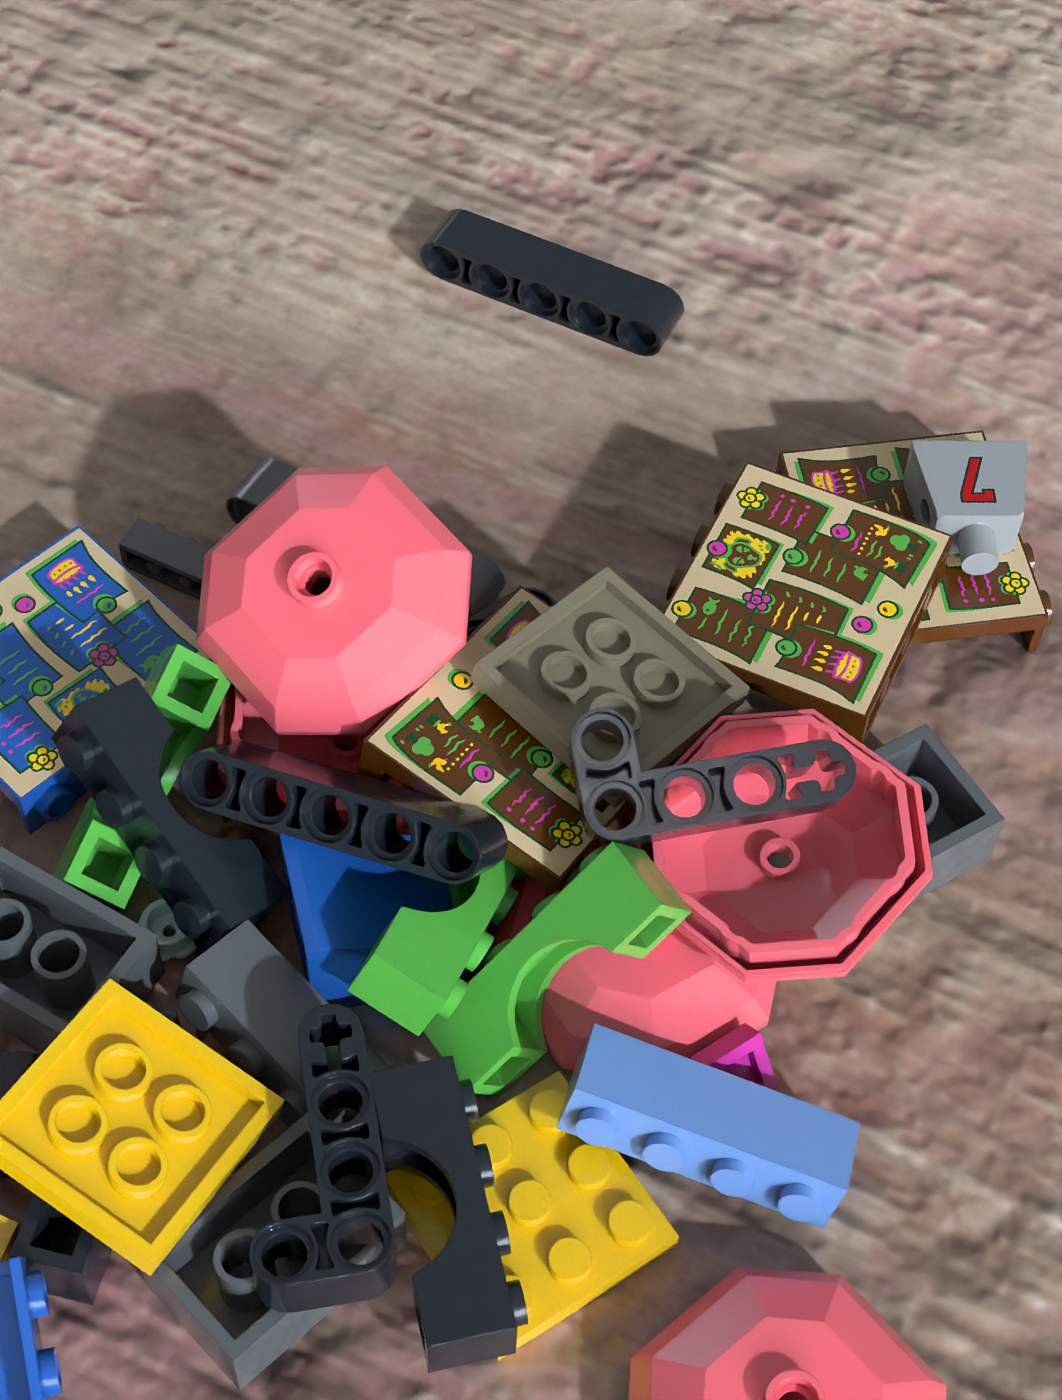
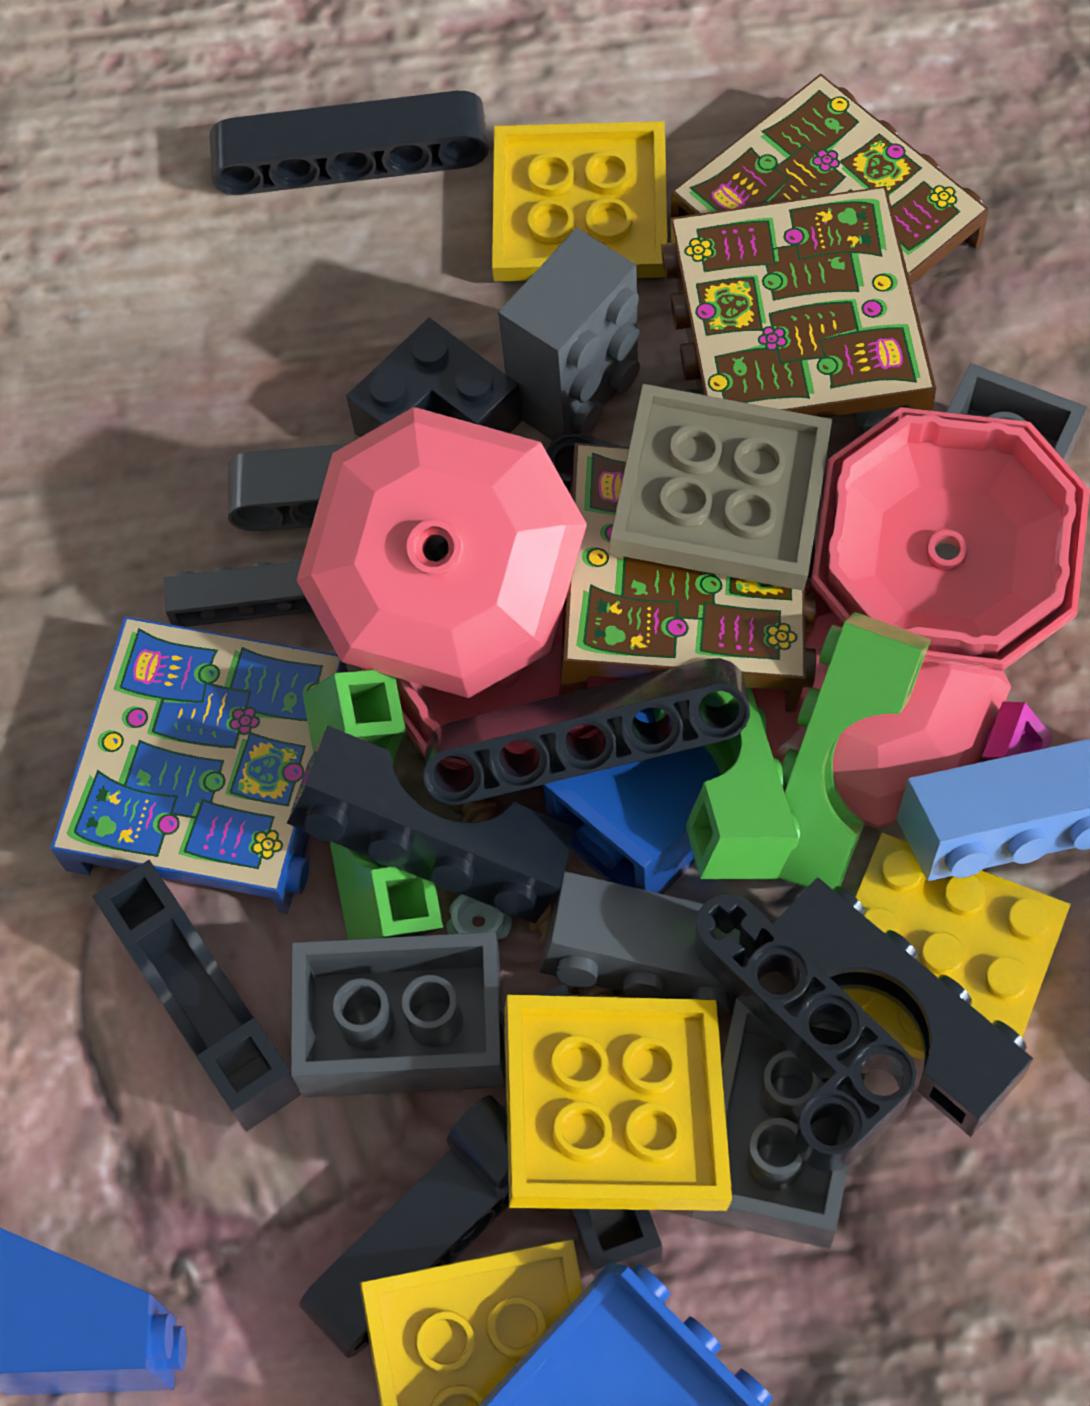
camera: 25 degrees left, 10 degrees up
black beam [569,708,856,846] -> none
light grey torso [903,440,1027,575] -> none
none -> black brick [346,317,522,437]
none -> yellow plate [492,121,667,282]
none -> dark grey brick [498,227,640,441]

